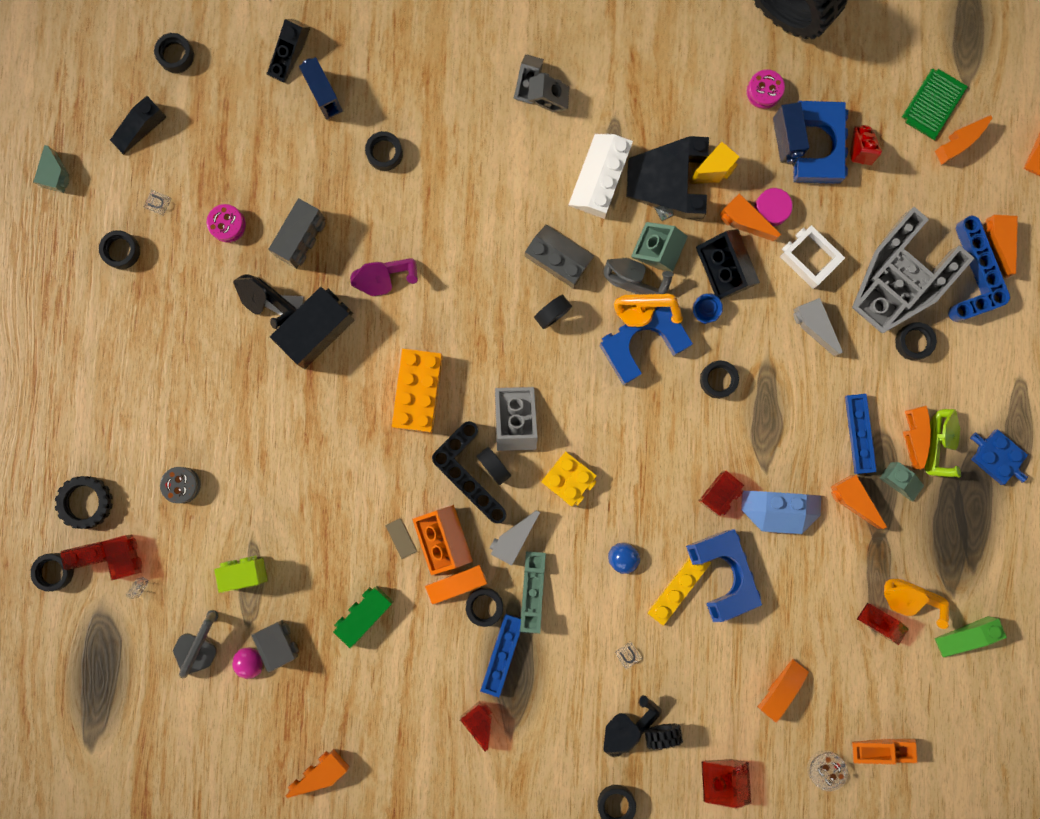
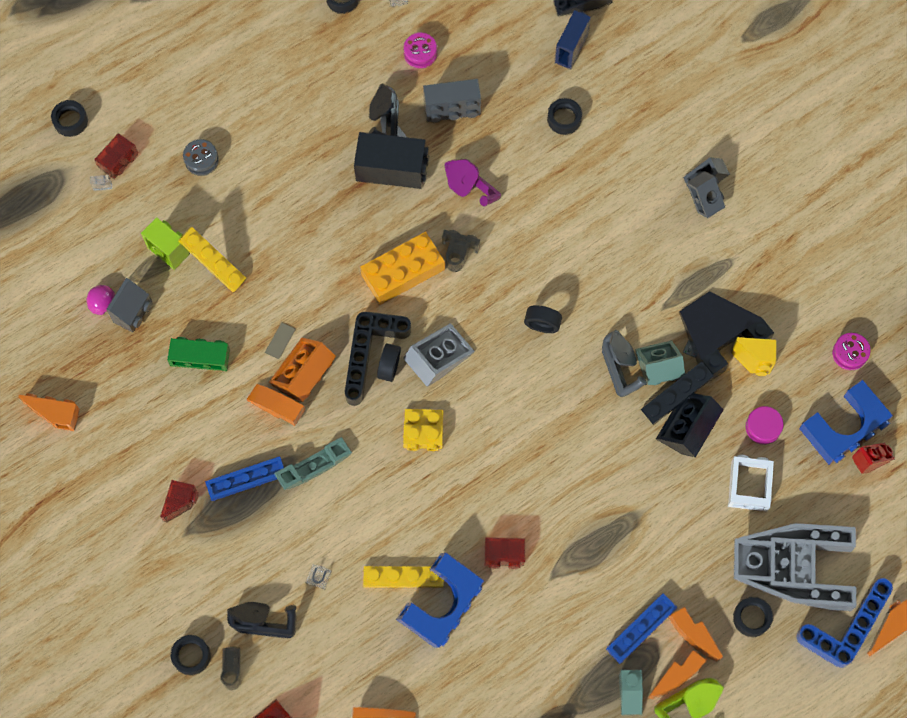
camera: 55 degrees right, 15 degrees down
black tyre [55,476,113,529] -> none
clear red brick [60,541,112,570] -> none
dark grey piece [173,610,218,678] -> none
black tyre [465,588,503,627] -> none
light grey slope [490,510,540,566] -> none
dark grey slope [525,225,594,288] -> none
white slope [568,134,633,219] -> none
blue arch [599,307,693,385] -> none
blue hair [608,543,640,574] -> none
light orange piece [614,294,683,327] -> none
black tyre [644,723,683,750] -> none
blue hair [693,293,723,324] -> none
black tyre [700,360,739,399] -> none
orange slope [720,193,781,241] -> none
medium blue wedge [741,490,821,534] -> none
dark blue brick [773,102,809,164] -> none
light grey slope [793,298,843,356] -> none
orange slope [831,475,887,529] -> none
none -> yellow plate [178,227,246,292]
none -> clear smoke piece [221,647,241,690]
none -> clear smoke pin [442,230,480,272]
none -> black plate [641,361,714,425]
none -> orange slope [668,607,723,662]

